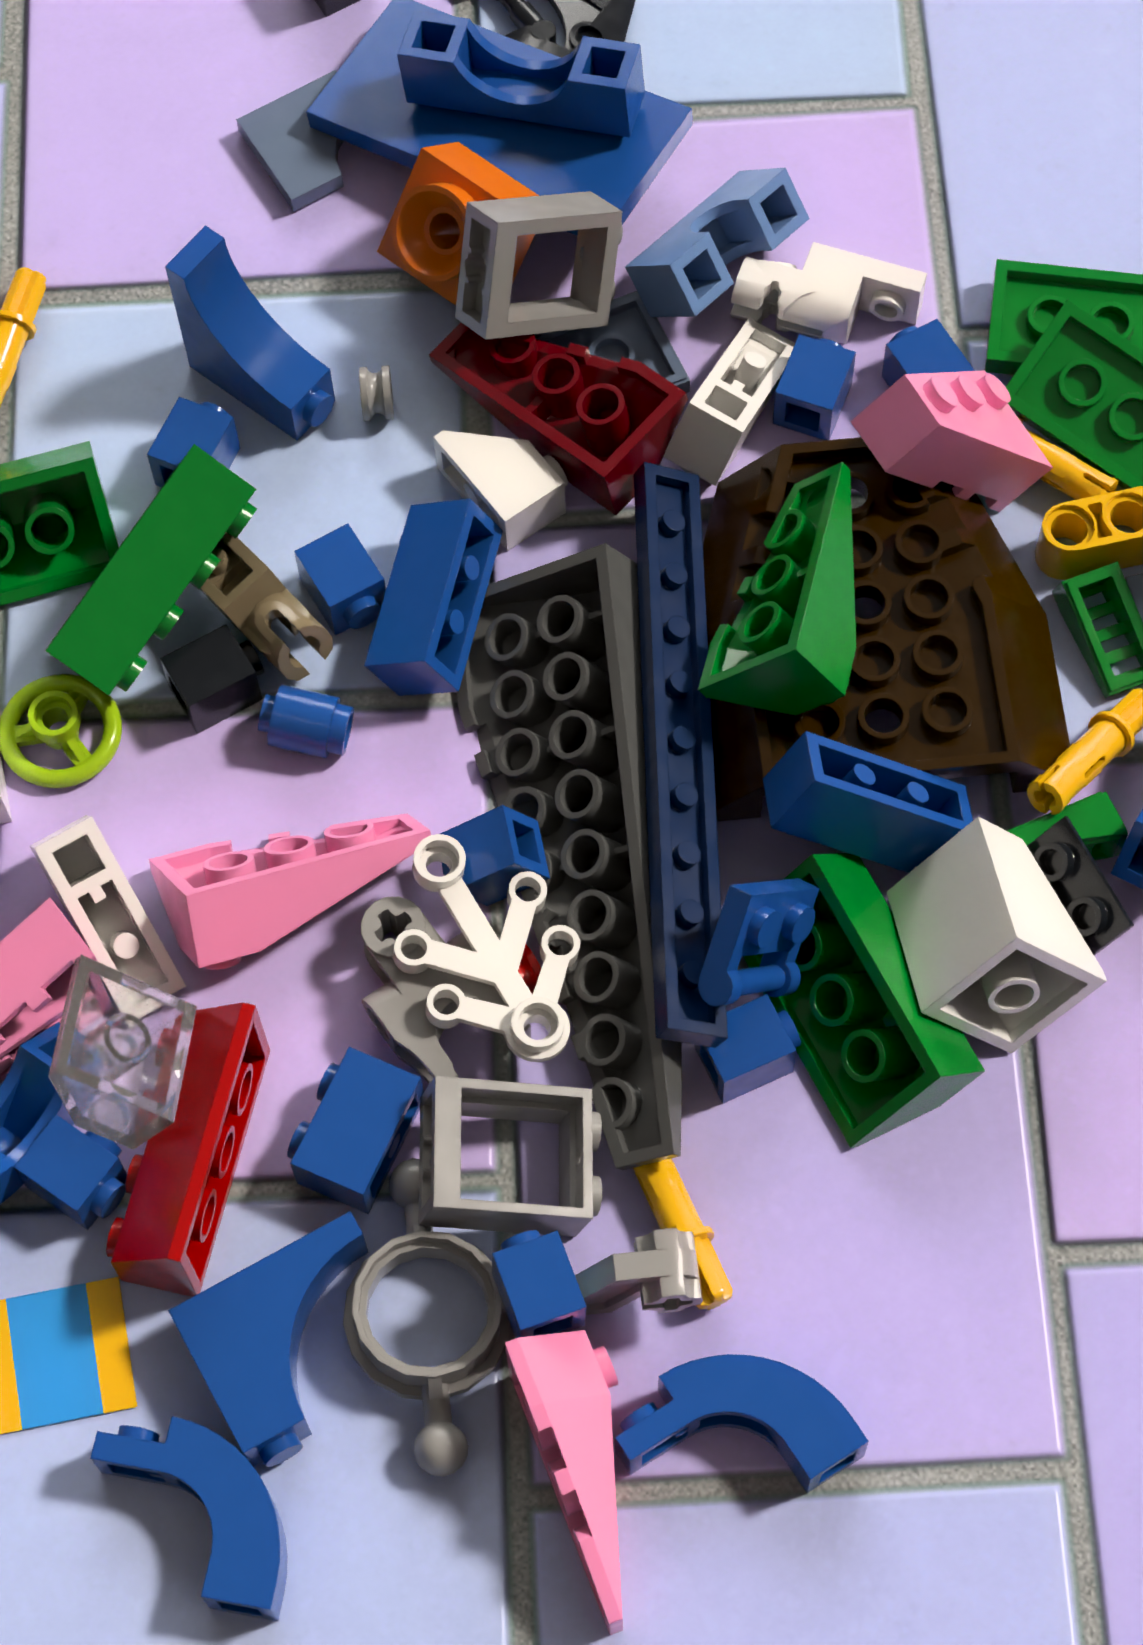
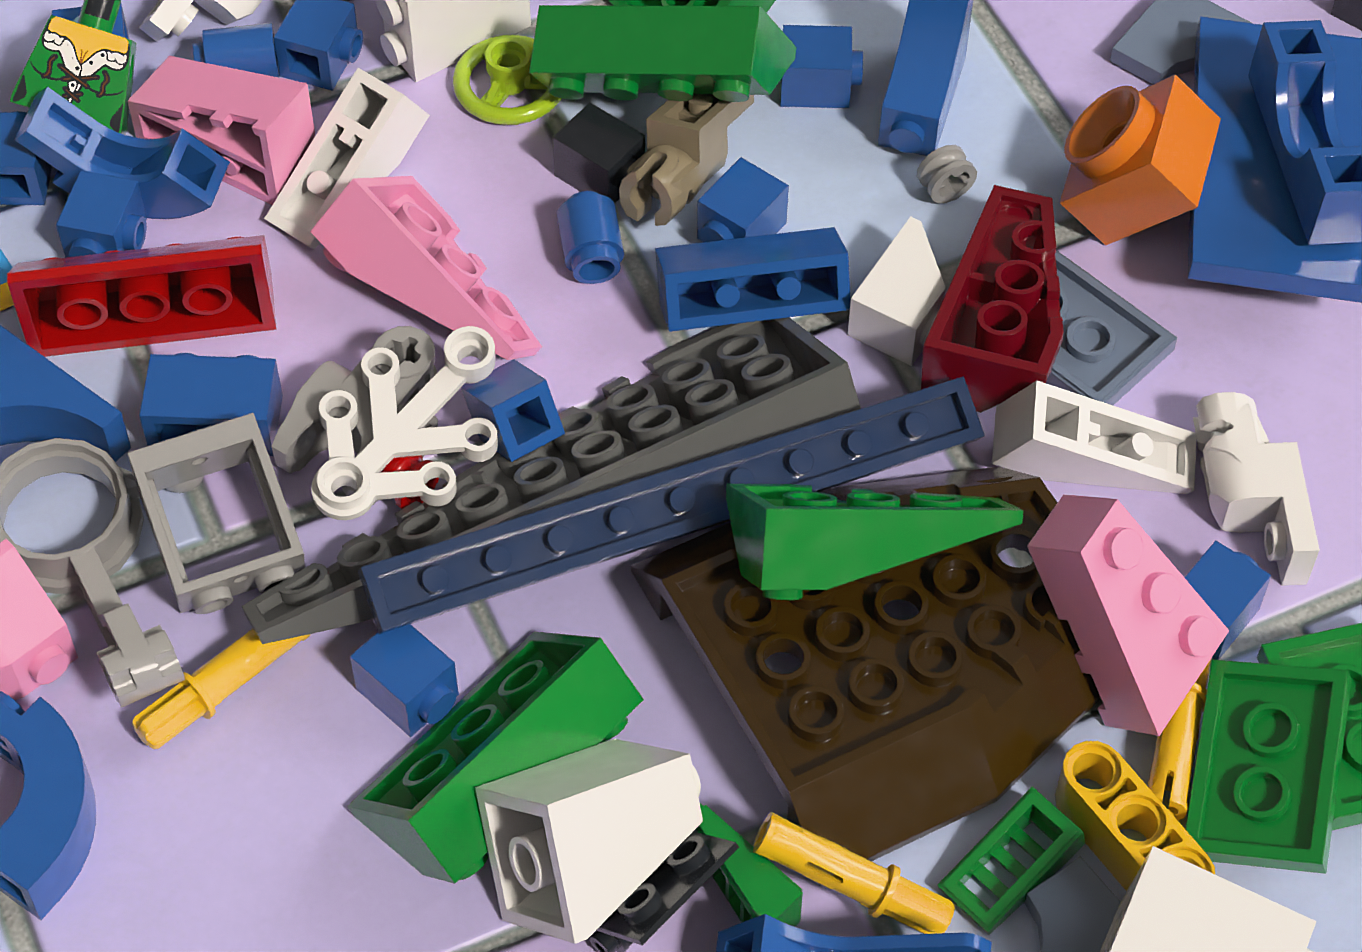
camera: 65 degrees right, 10 degrees down
clear slope [48,954,197,1150] -> none
light grey window [455,191,623,340] -> none
blue brick [492,1230,587,1338] -> none
medium blue arch [625,167,810,317] -> none
blue plate [698,878,820,1007] -> none
blue brick [763,731,973,873] -> none
blue brick [772,334,856,440] -> none

